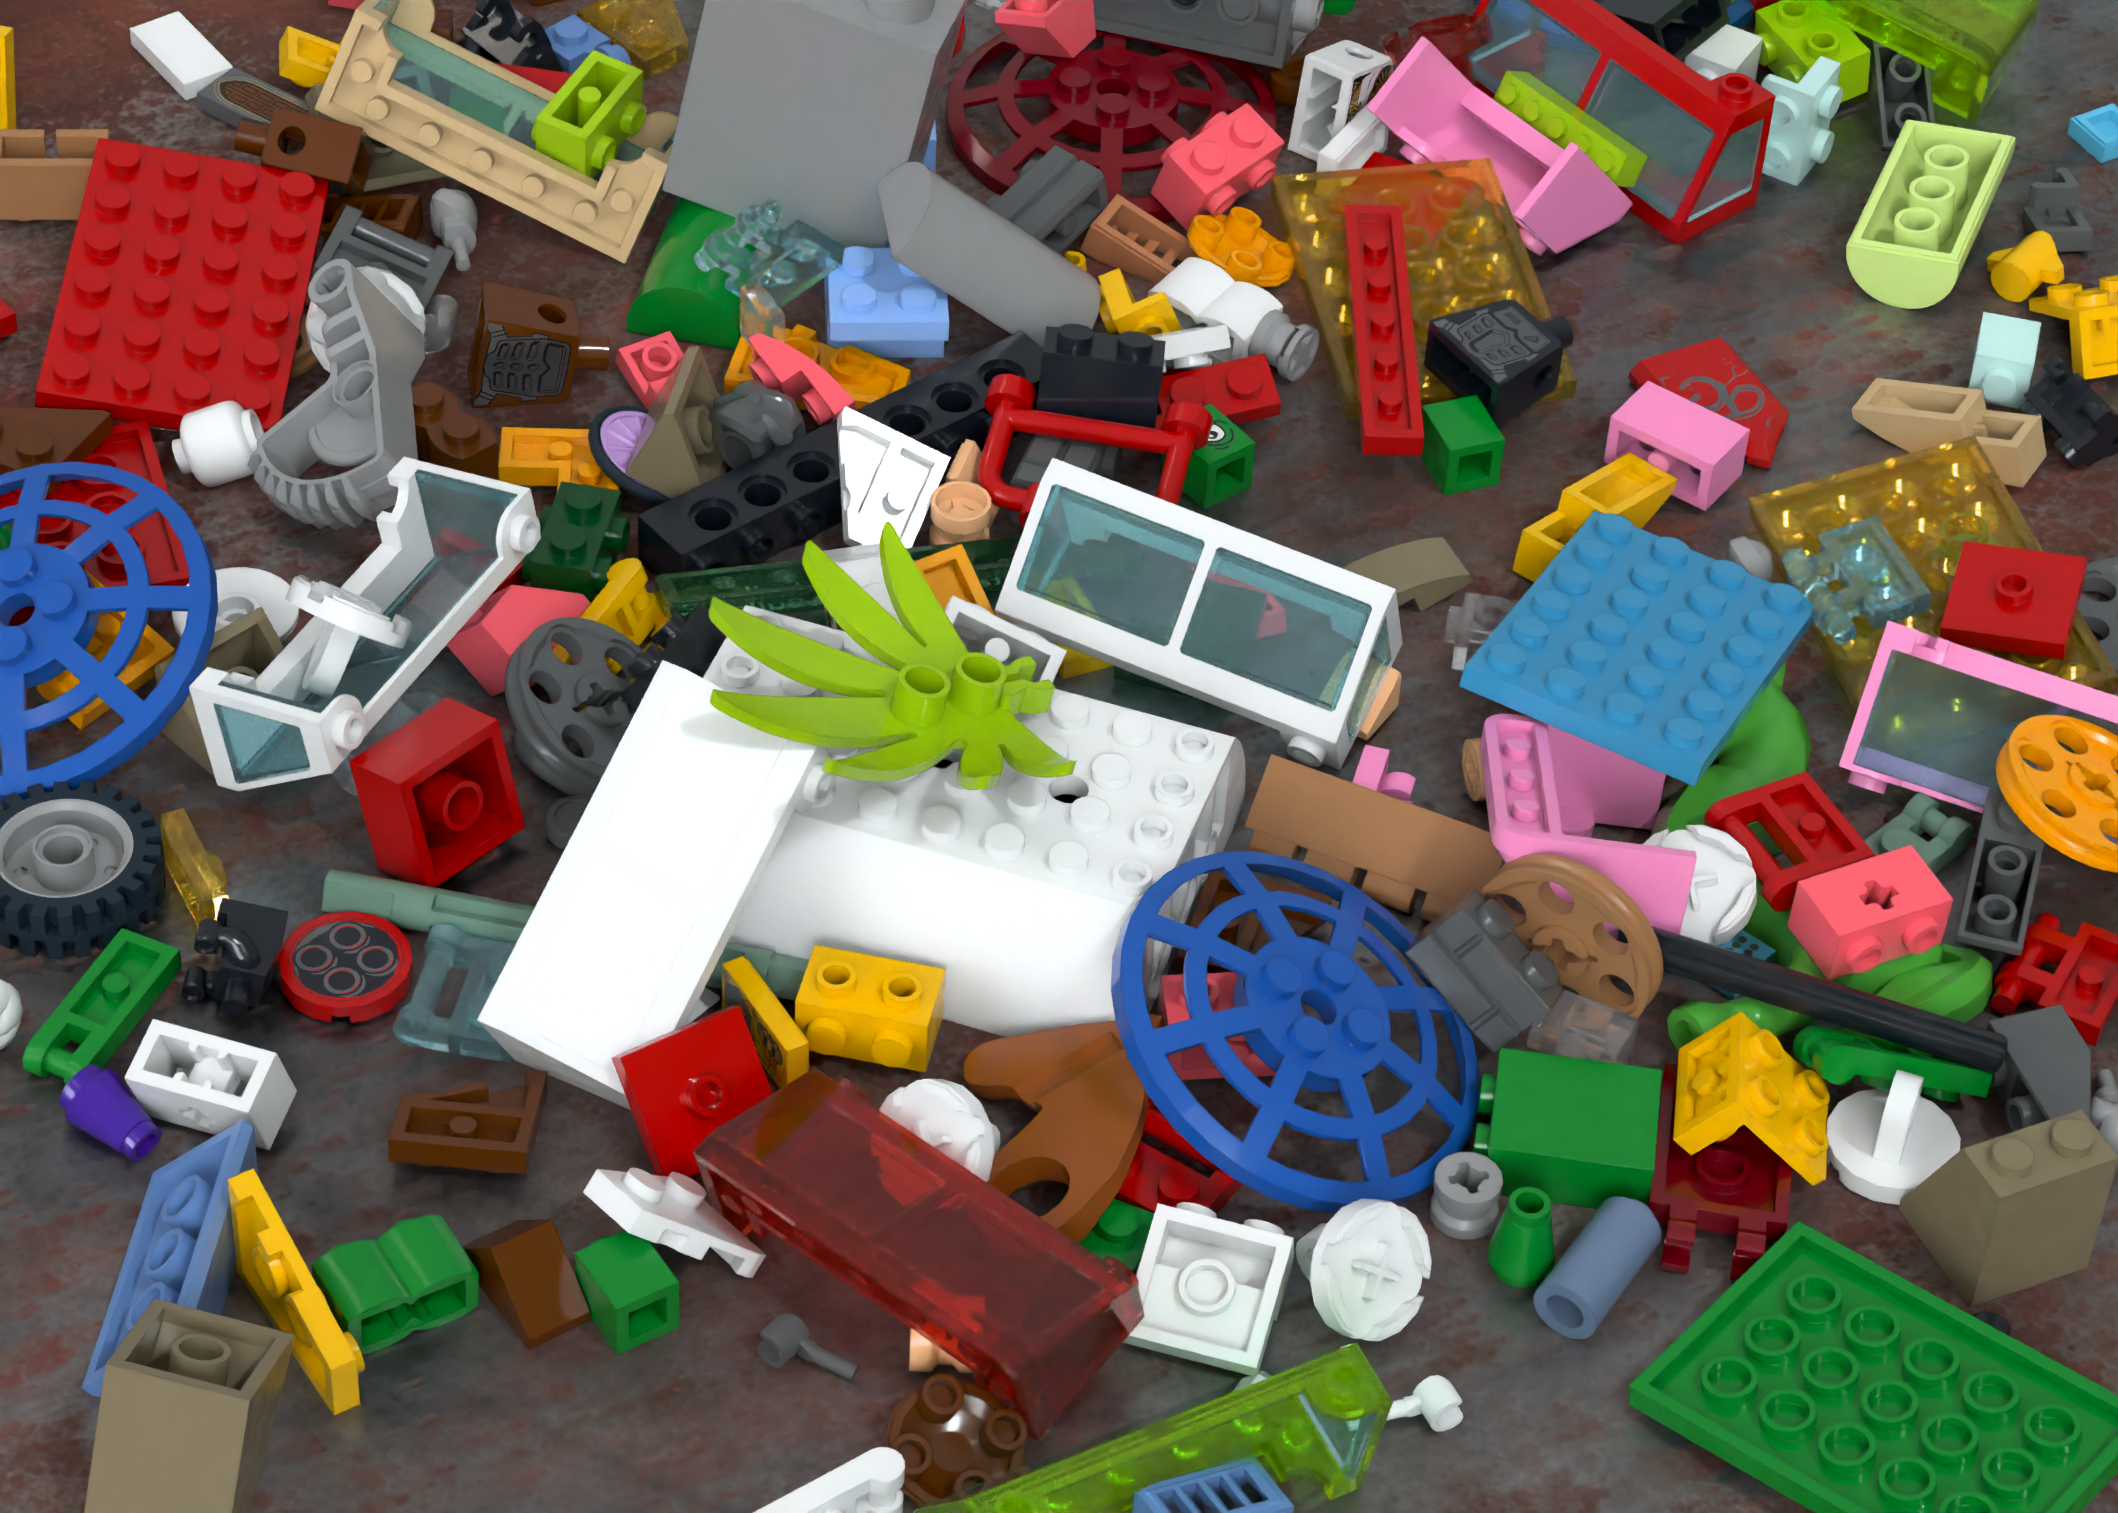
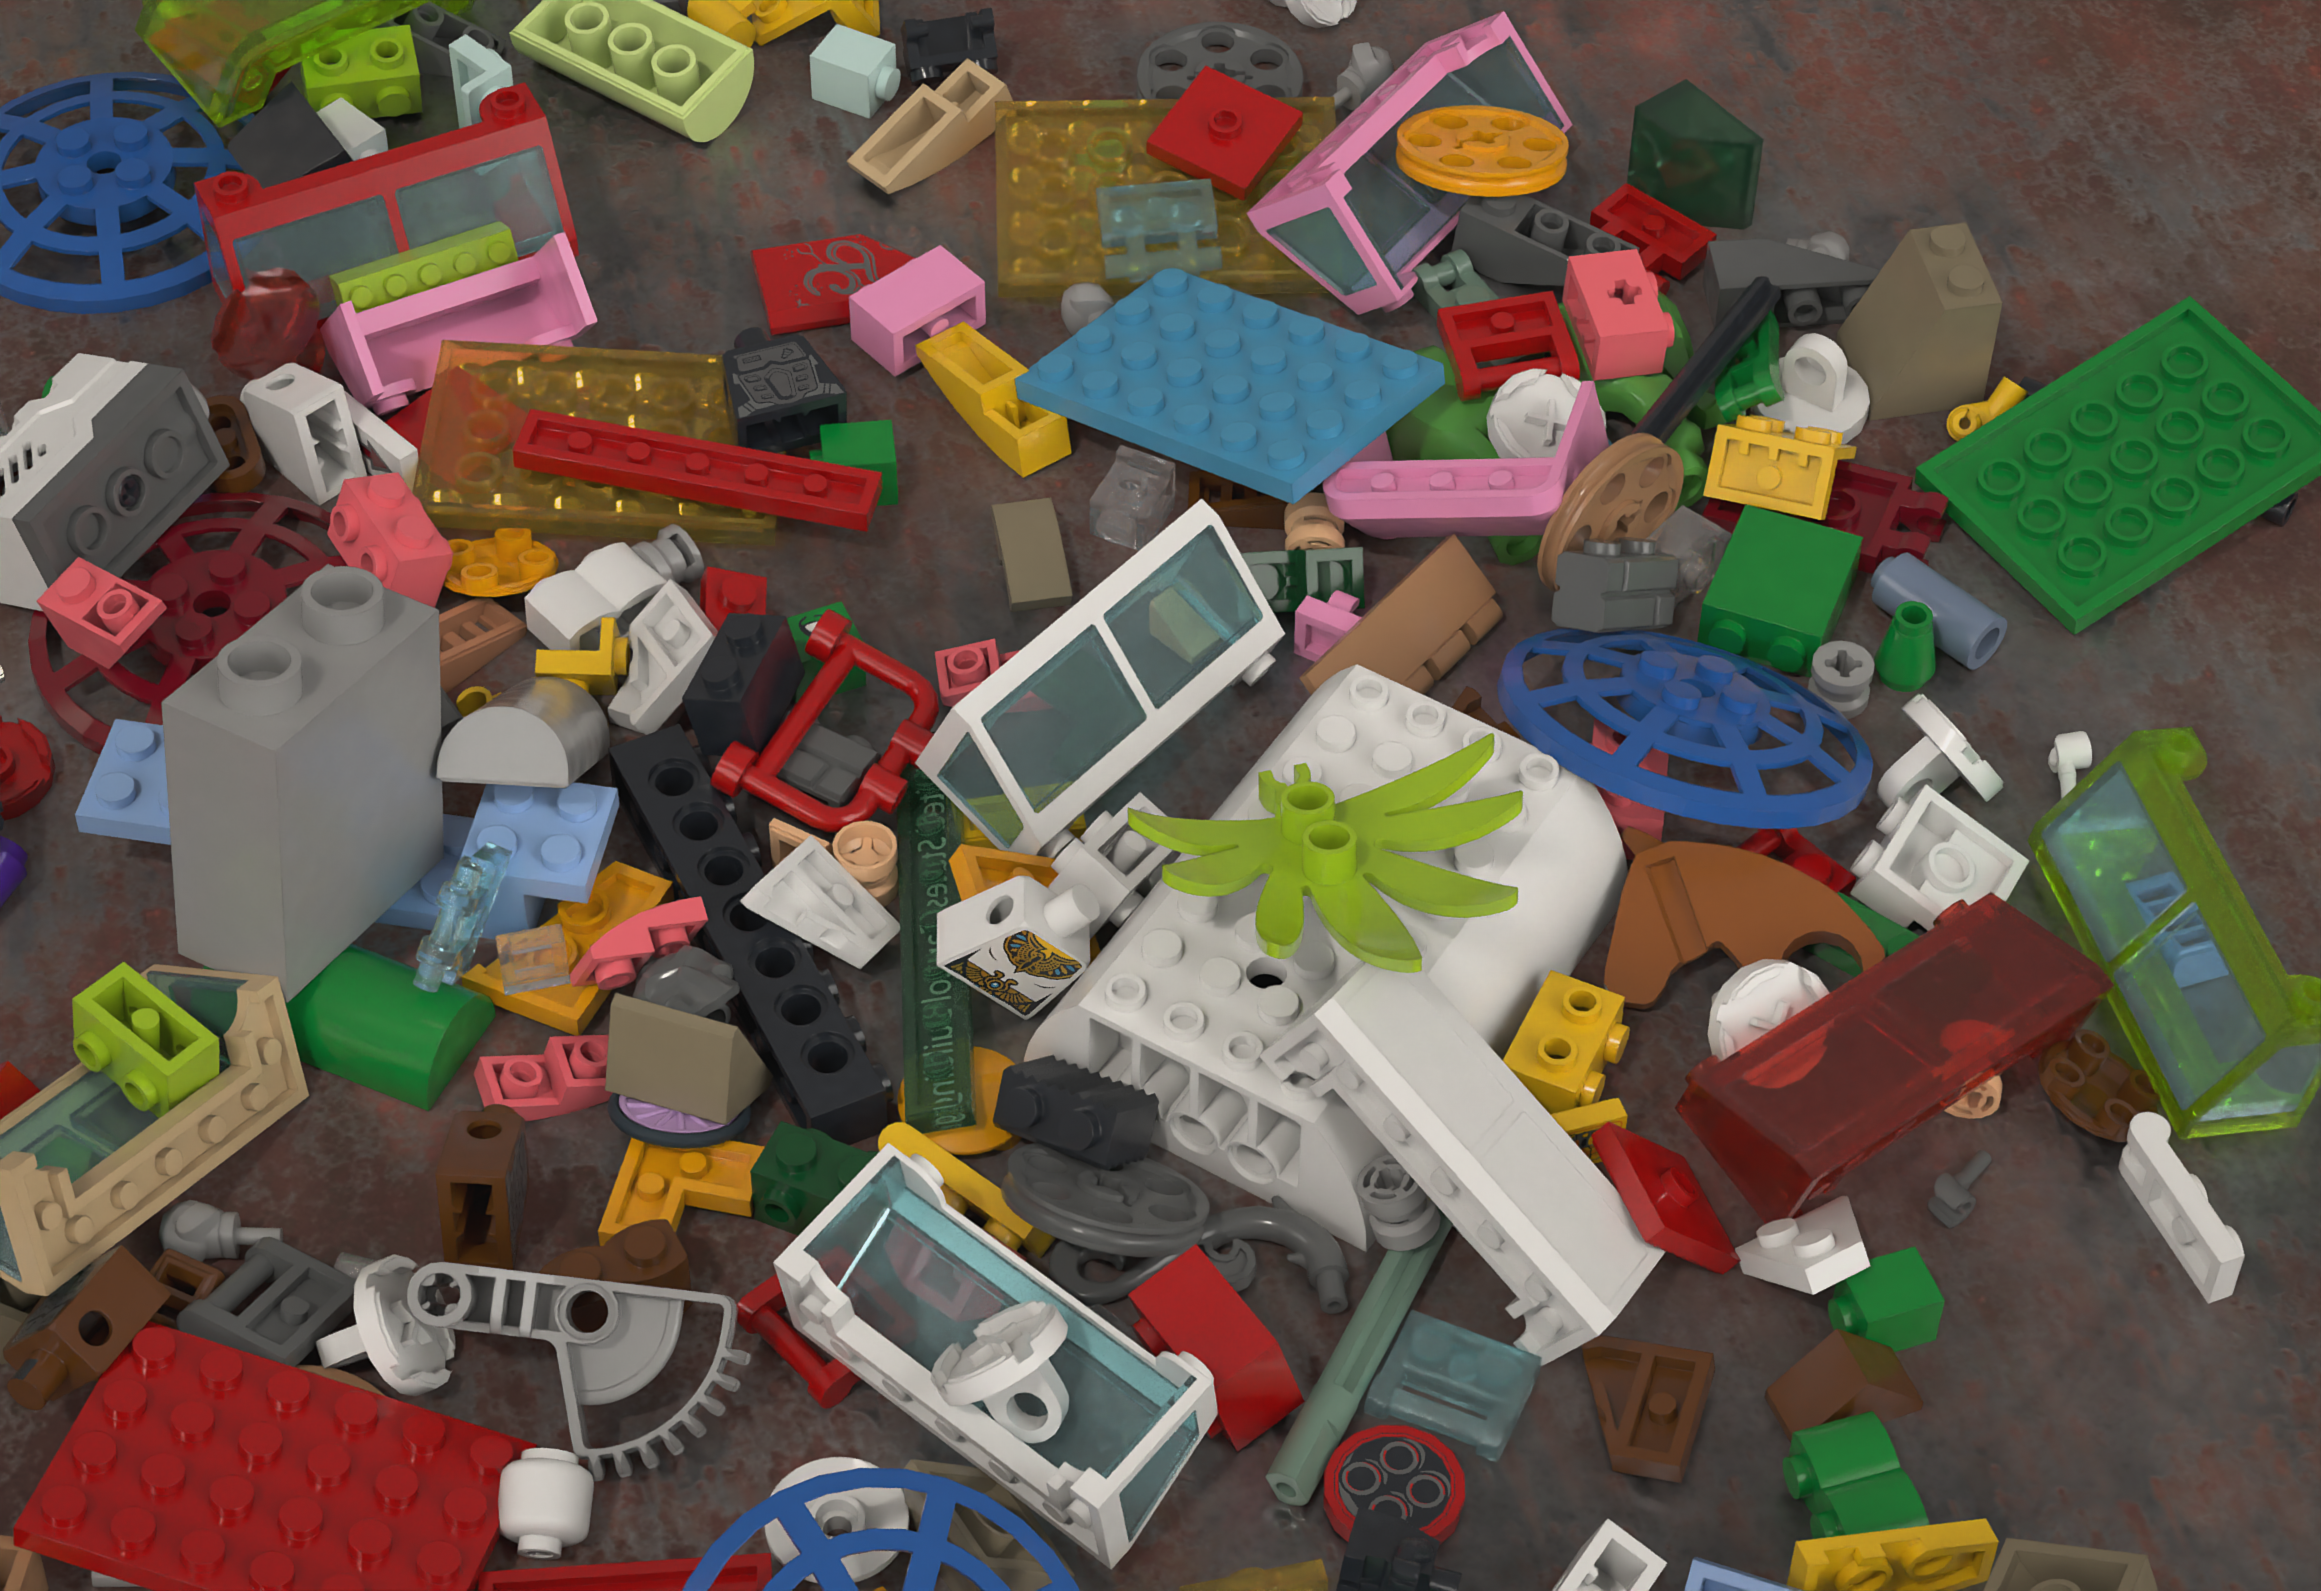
camera: 75 degrees left, 5 degrees up
none -> dark green slope [1230,547,1365,615]
none -> yellow arm [1947,377,2029,441]

